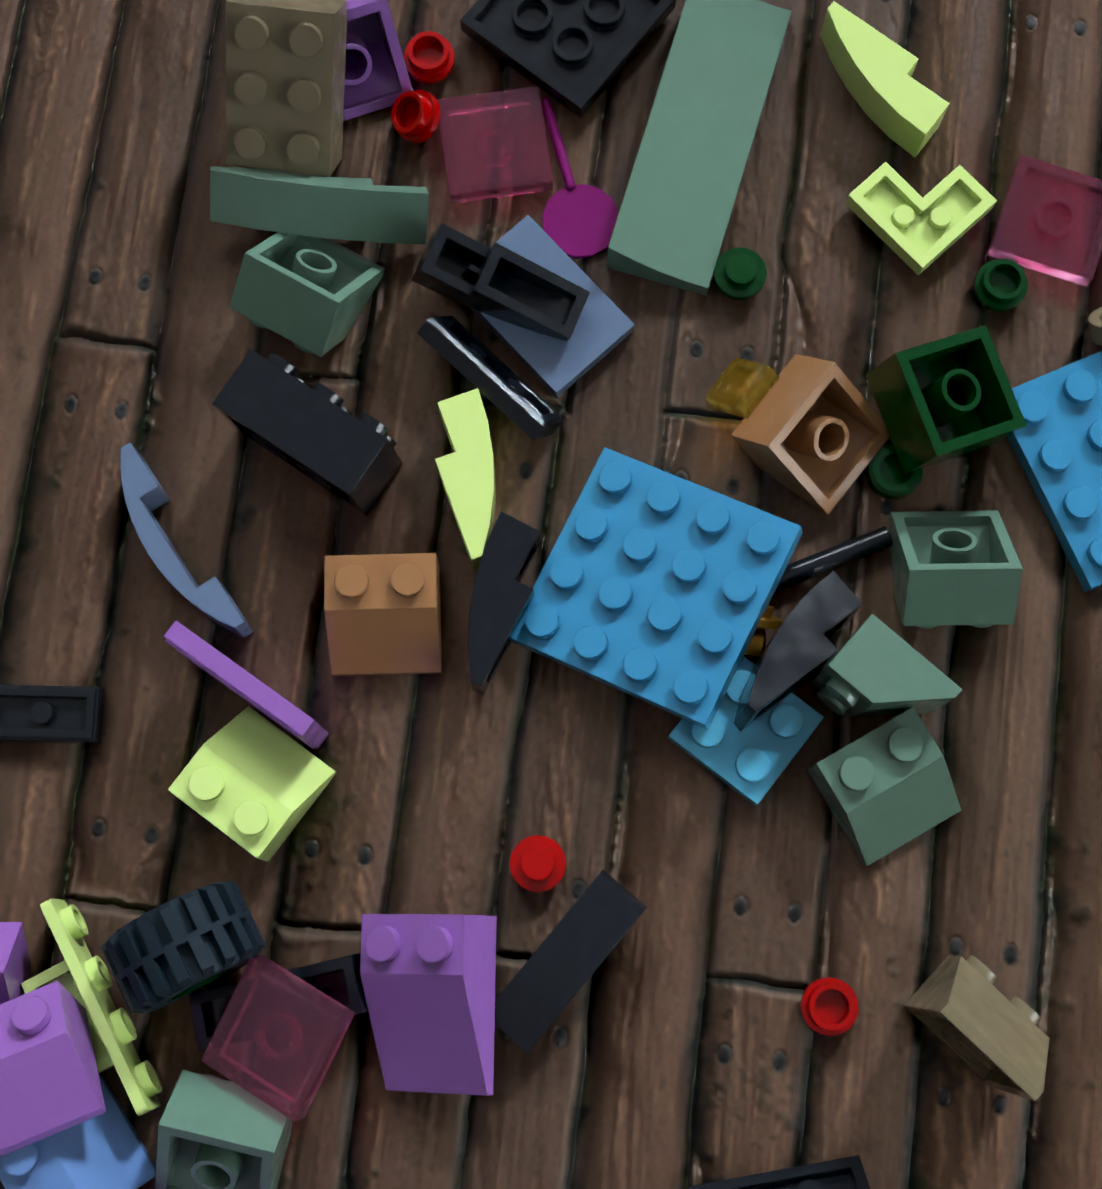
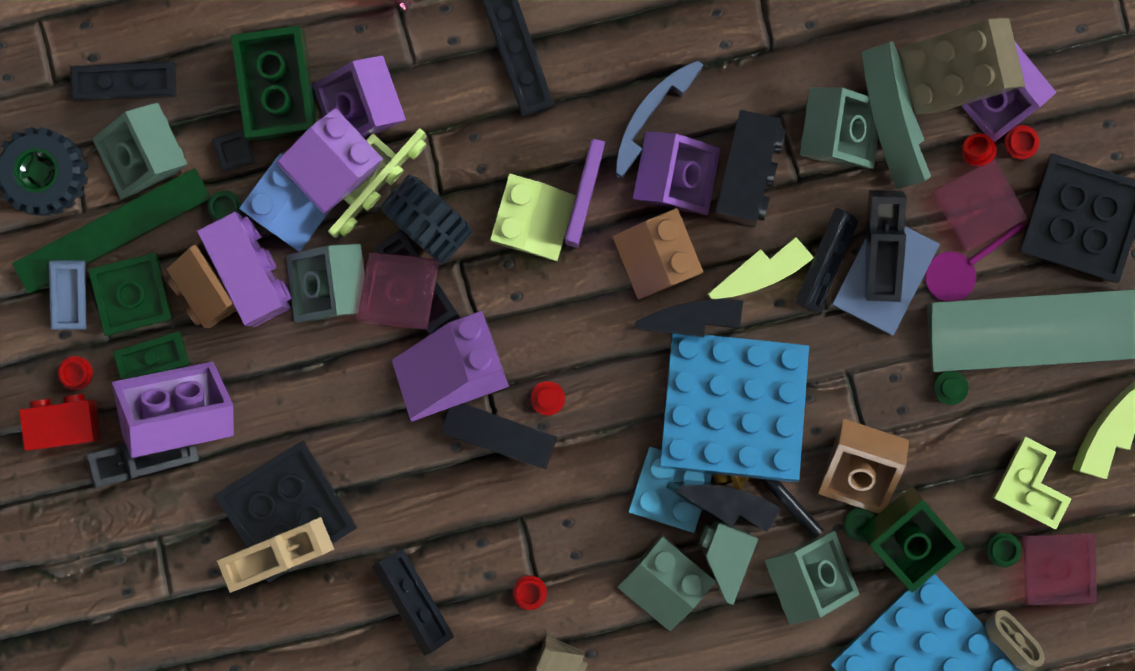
camera: 70 degrees right, 10 degrees up
clear yellow tile [705,357,779,419] -> none
none -> medium lavender slope [633,131,721,215]

